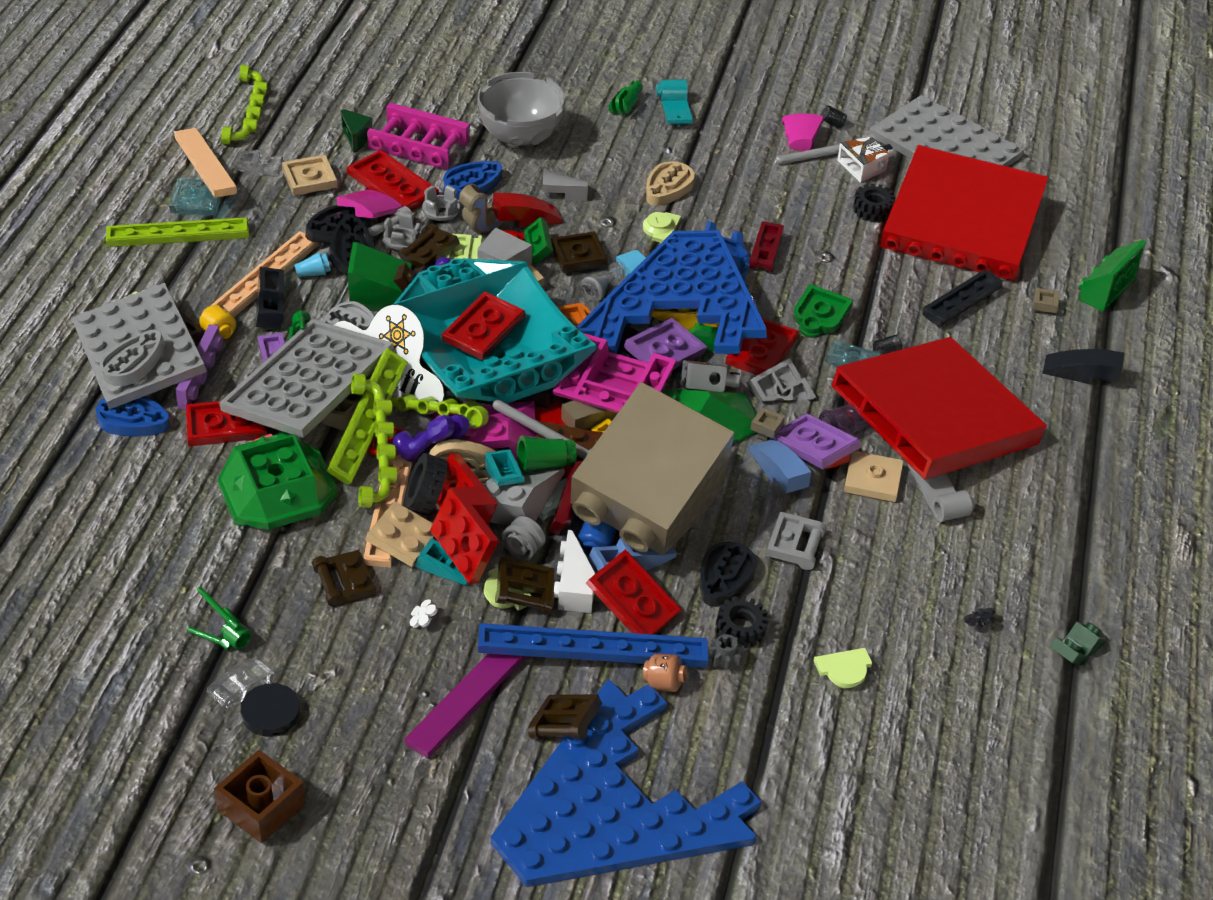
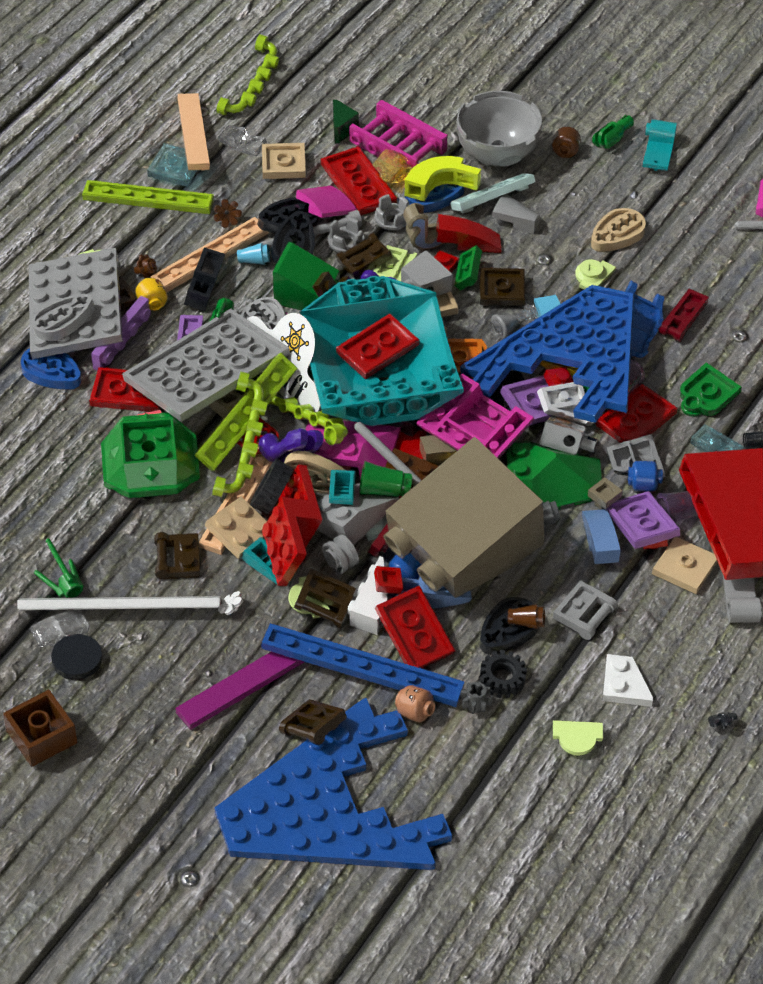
camera: 20 degrees right, 5 degrees up
none -> white tile [17,596,221,610]
none -> reddish brown plant [134,254,157,279]
none -> reddish brown plant [214,199,242,228]
none -> clear yellow brick [373,149,412,184]
none -> red plate [374,566,403,594]
none -> neon yellow arch [404,156,481,201]
none -> light aqua plate [450,173,536,213]
none -> reddish brown cone [508,604,546,629]
none -> white wing [537,382,594,426]
none -> red plate [543,367,573,386]
none -> reddish brown head [552,126,581,158]
none -> white wing [602,654,653,707]
none -> blue head [628,461,663,492]

